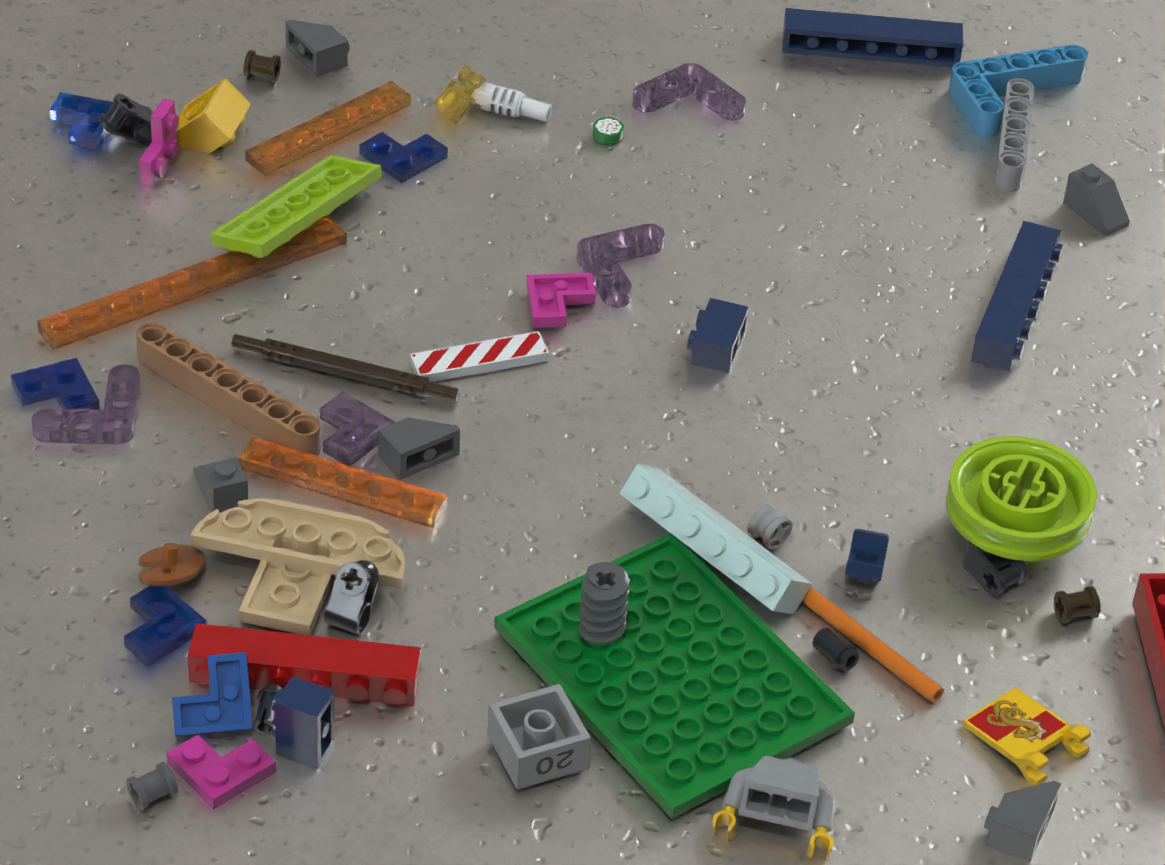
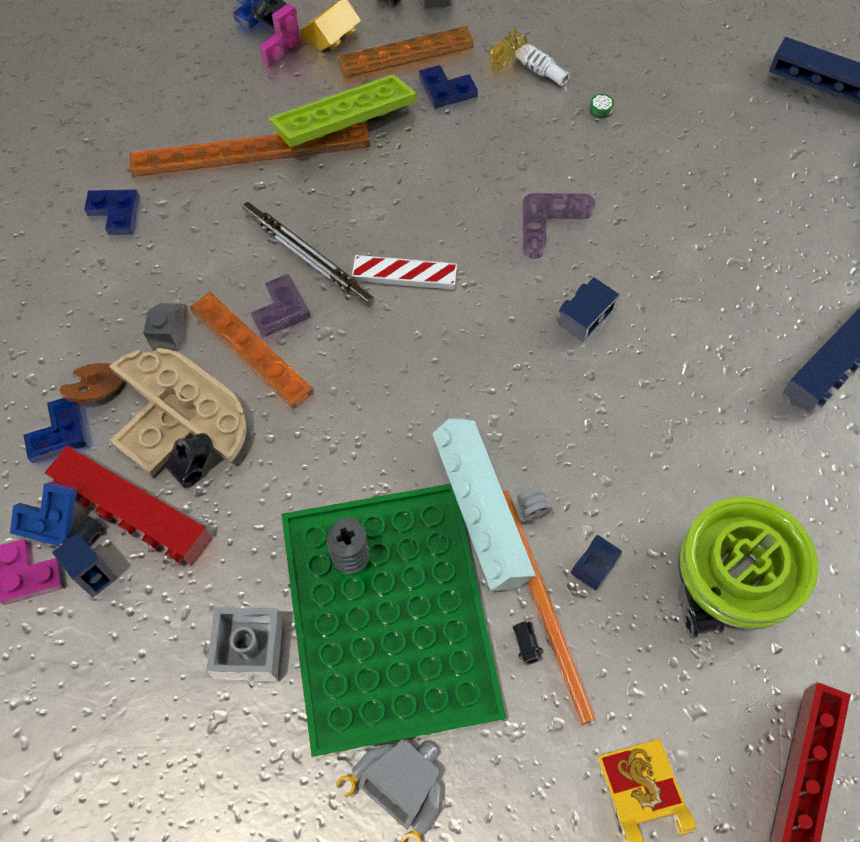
camera: 30 degrees right, 20 degrees up
clear purple beam [31,364,141,445] -> none
medium nougat beam [136,322,321,461] -> none
dark grey slope [378,417,460,480] -> none
dark pink plate [526,273,596,328] -> none
clear purple beam [632,63,746,121] -> none
dark brown bush [1054,586,1101,624] -> none

